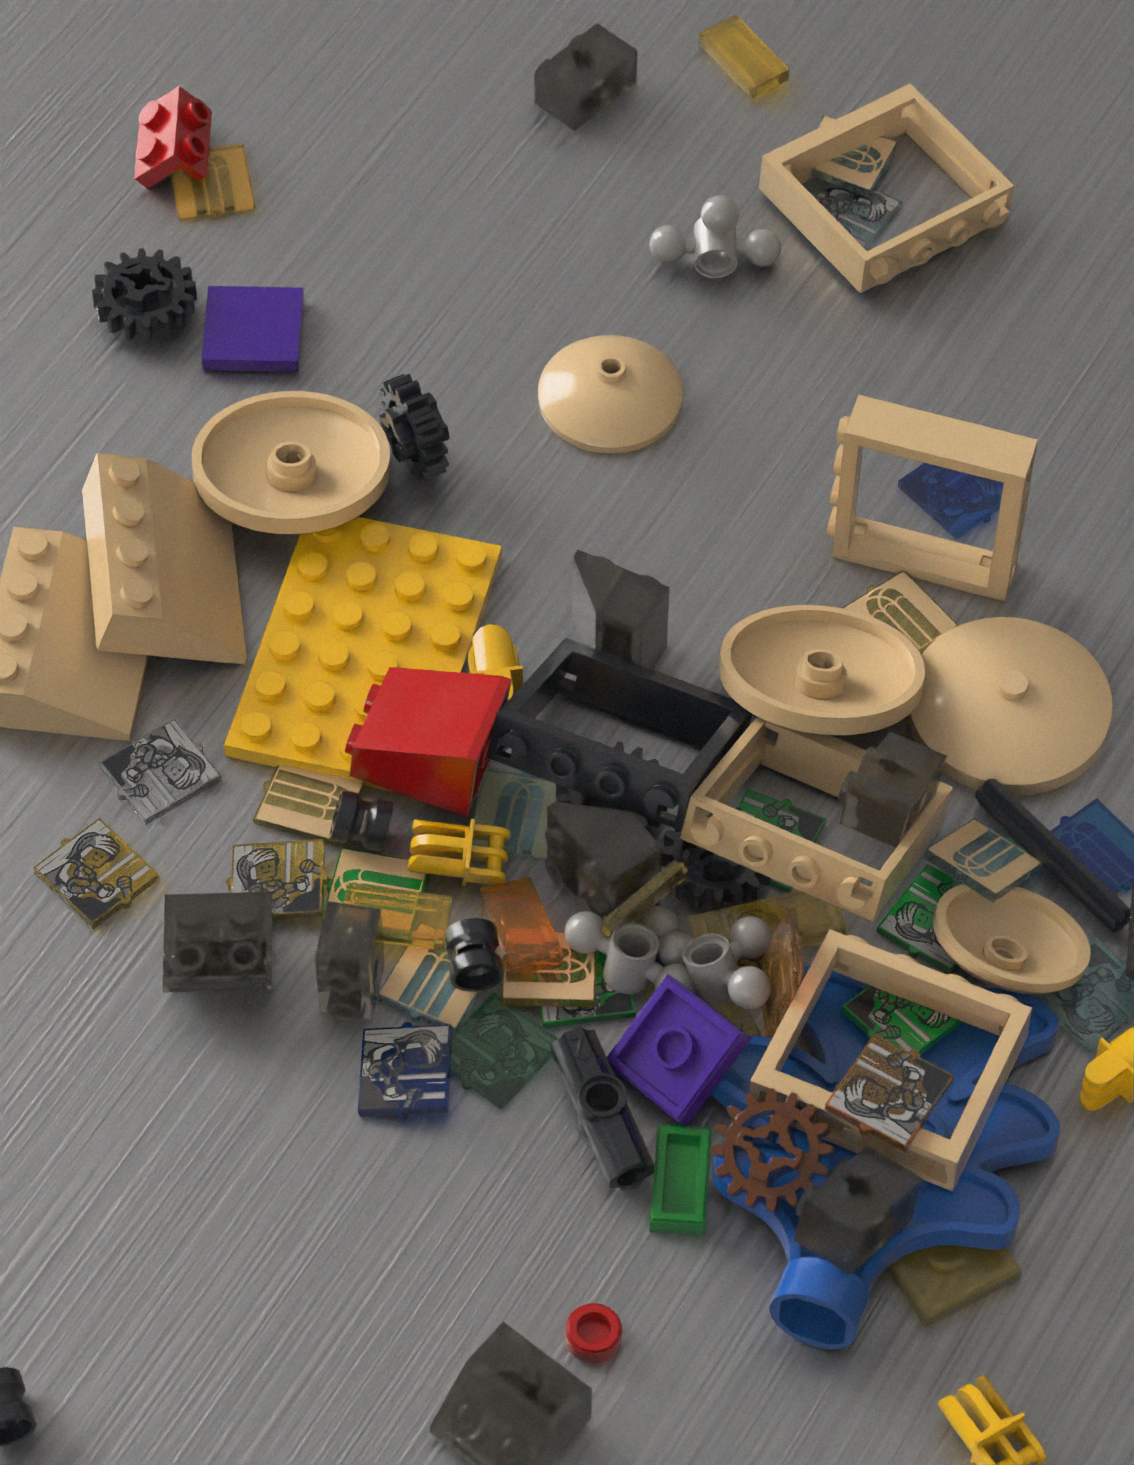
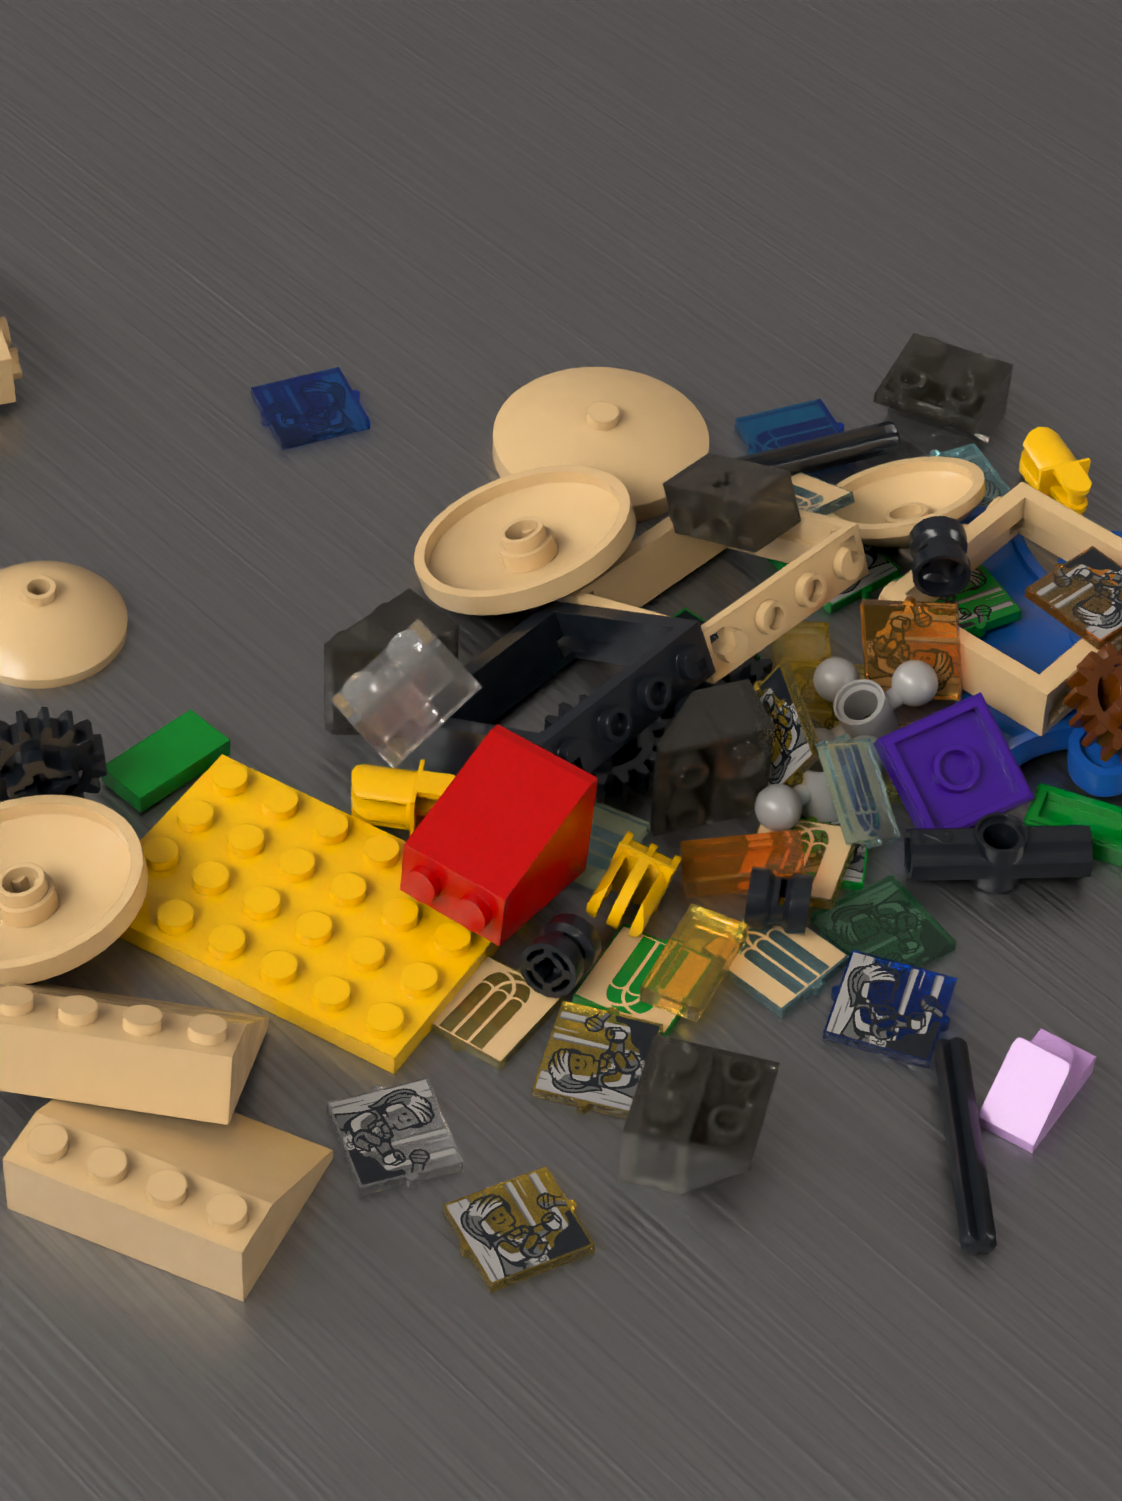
camera: 75 degrees left, 10 degrees down
clear smoke brick [315,901,385,1020] -> none
tan window [827,394,1038,601] -> none
piece [842,570,959,654] -> none
none -> green tile [101,709,231,813]
none -> clear brick [330,618,482,769]
none -> clear light blue piece [815,733,900,849]
none -> black wheel [909,516,971,597]
none -> black axle [933,1037,997,1255]
none -> slope [978,1028,1096,1153]

